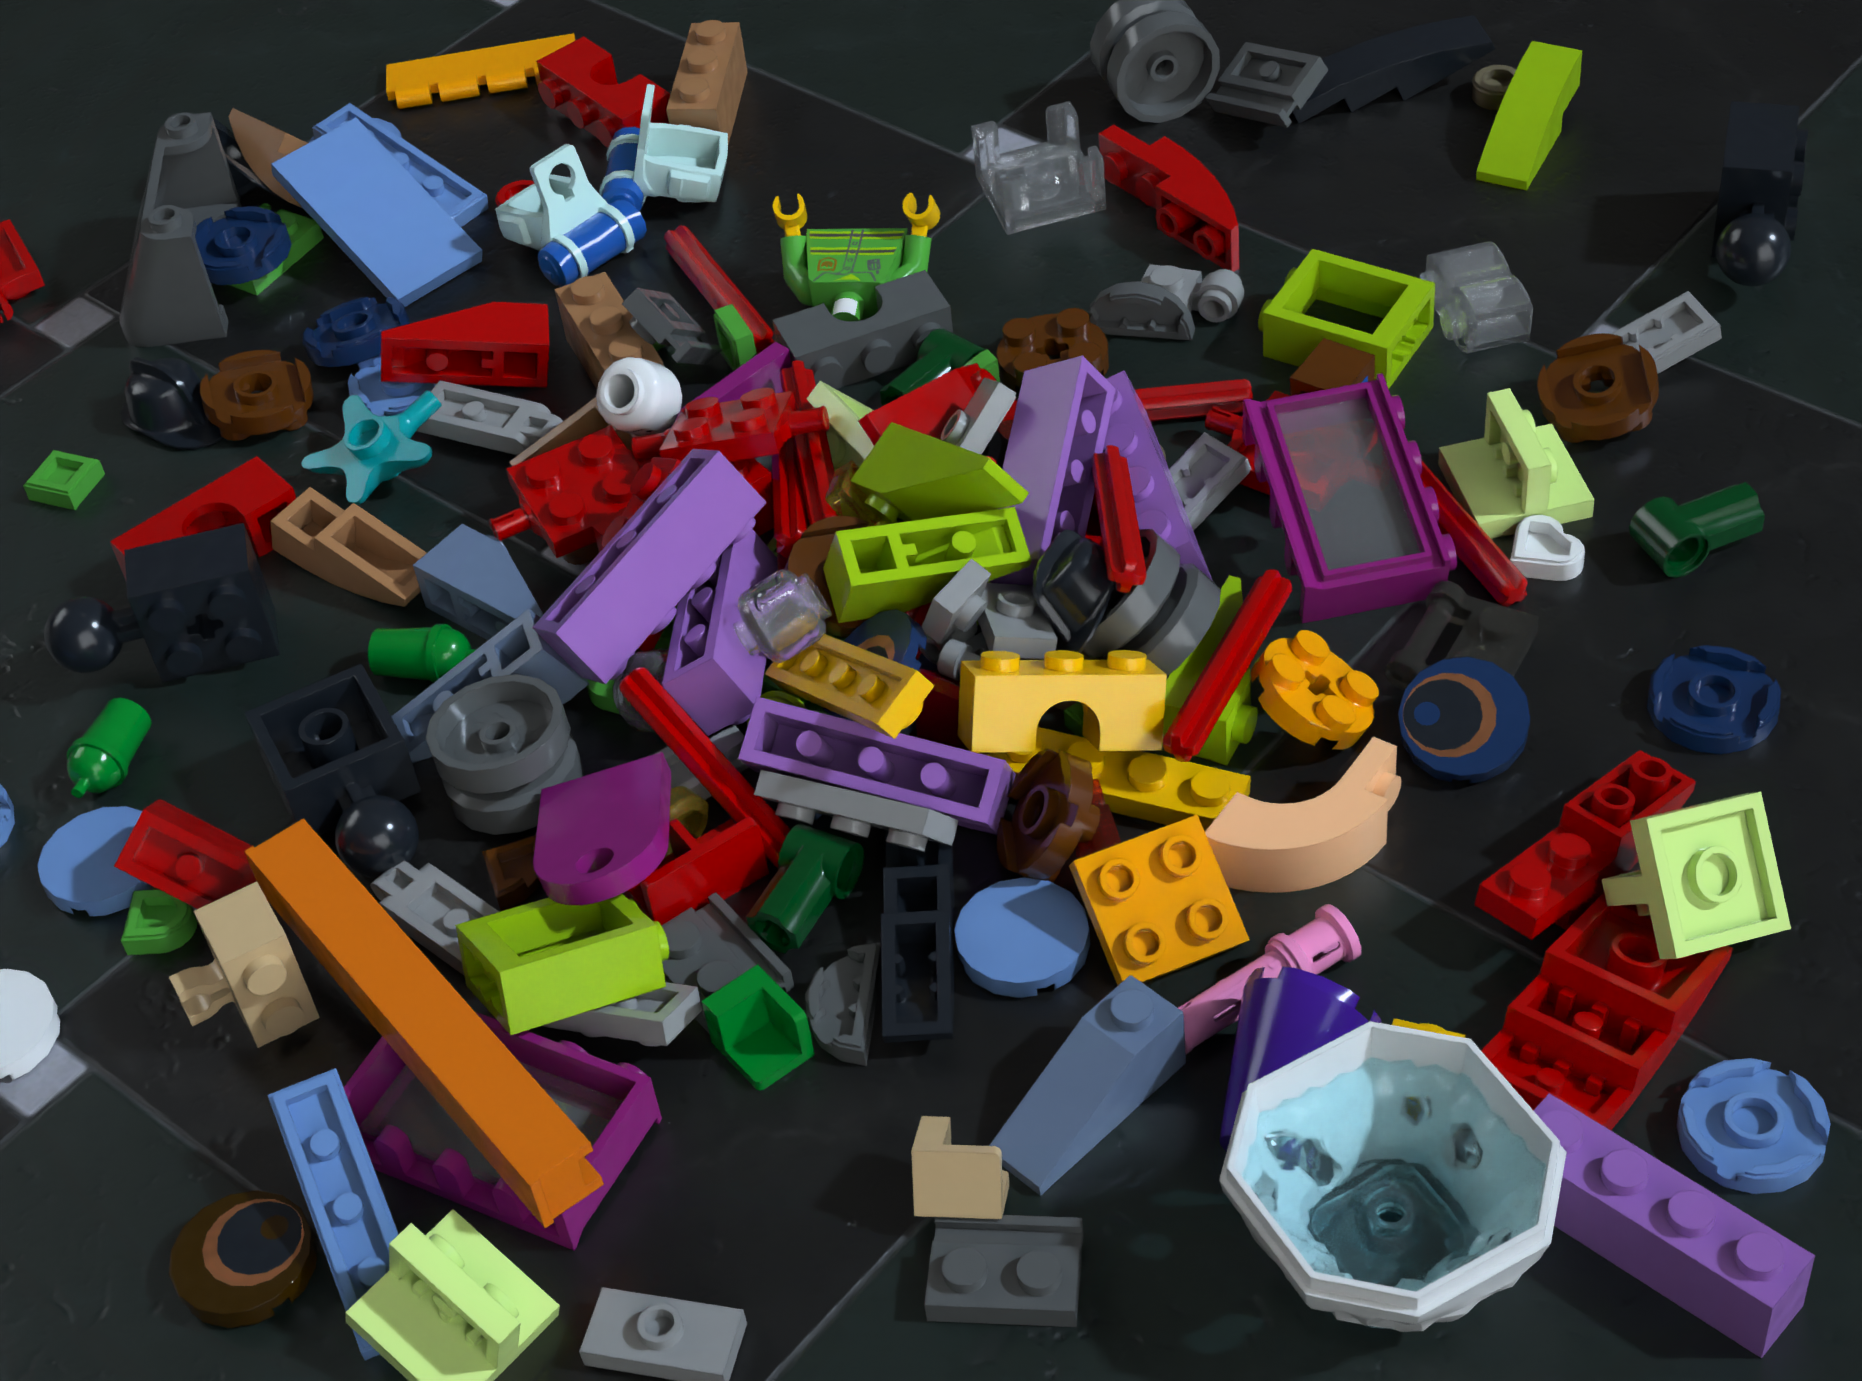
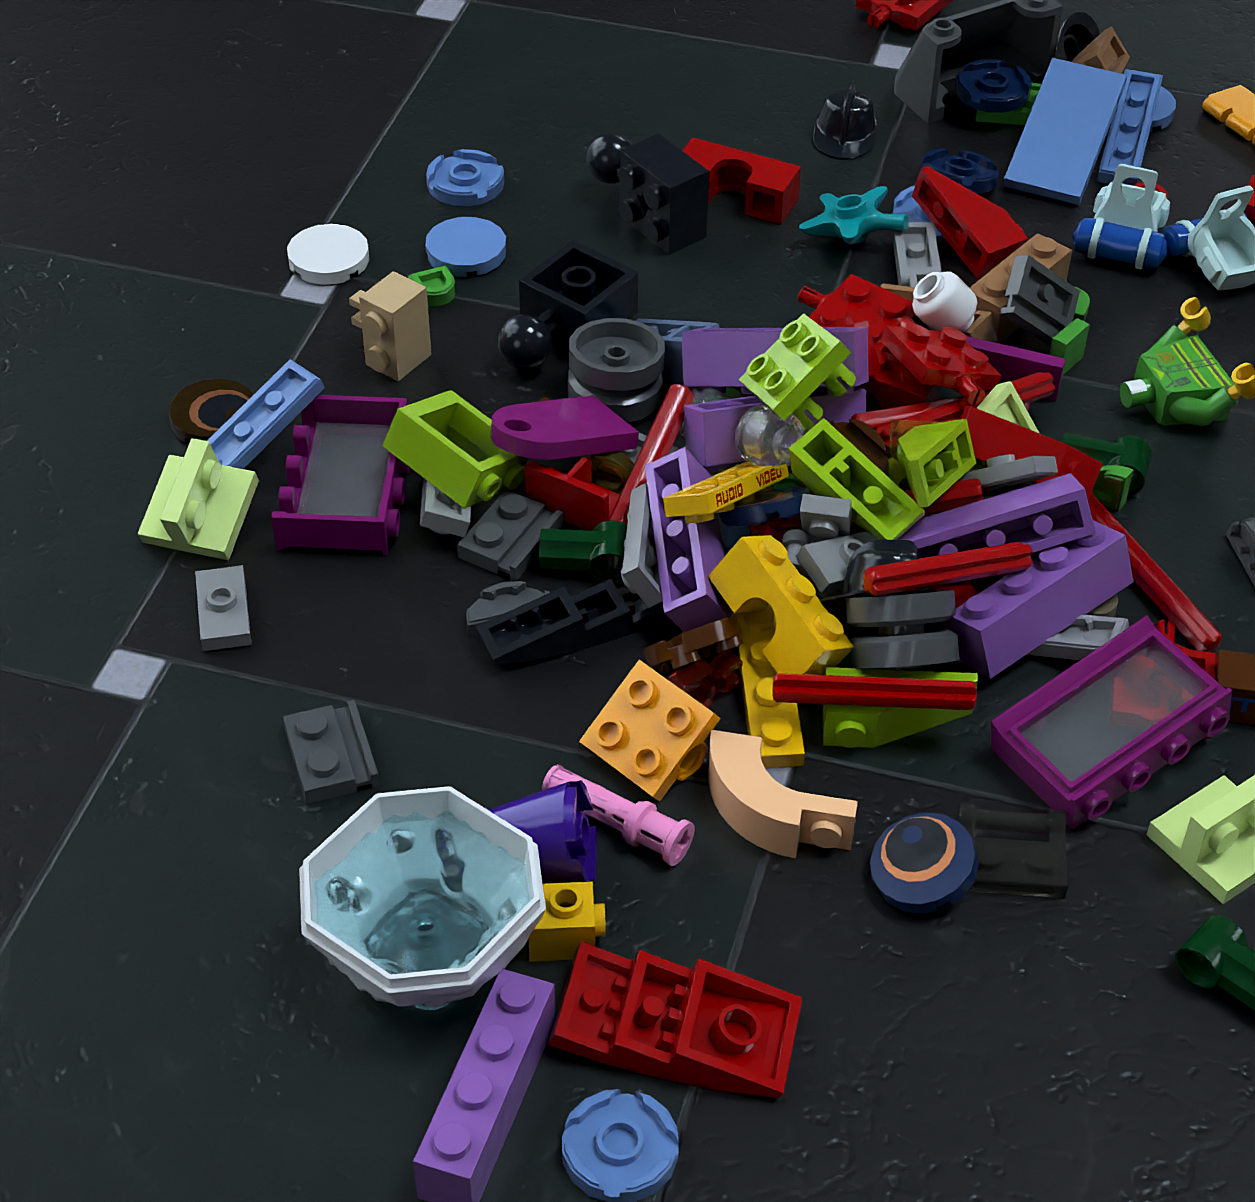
camera: 60 degrees right, 0 degrees up
bright green tile [23,450,105,510] -> none
green piece [67,698,152,798] -> none
red panel [114,799,257,909] -> none
reddish brown plate [200,350,314,441] -> none
orange tile [244,818,604,1228] -> none
medium nougat slope [270,487,427,607] -> none
green piece [368,624,476,683] -> none
light grey hinge [370,860,499,975] -> none
sand blue slope [413,524,544,640] -> none
red axle [664,225,775,354] -> none
green panel [701,964,815,1091] -> none
dark grey arch [772,270,953,389] -> none
tan panel [911,1116,1009,1219] -> none
medium blue tile [954,877,1091,998] -> none
sand blue slope [989,975,1186,1196] -> none
reddish brown plate [997,308,1109,392] -> none
light orange plate [1251,630,1379,750] -> none
red axle [1381,450,1528,607] -> none
red slope [1475,750,1696,940] -> none
white tile [1510,515,1585,581] -> none
yellowish green bracket [1602,792,1791,959] -> none
dark blue tile [1647,645,1781,754] -> none
none -> lime plate [739,313,856,430]

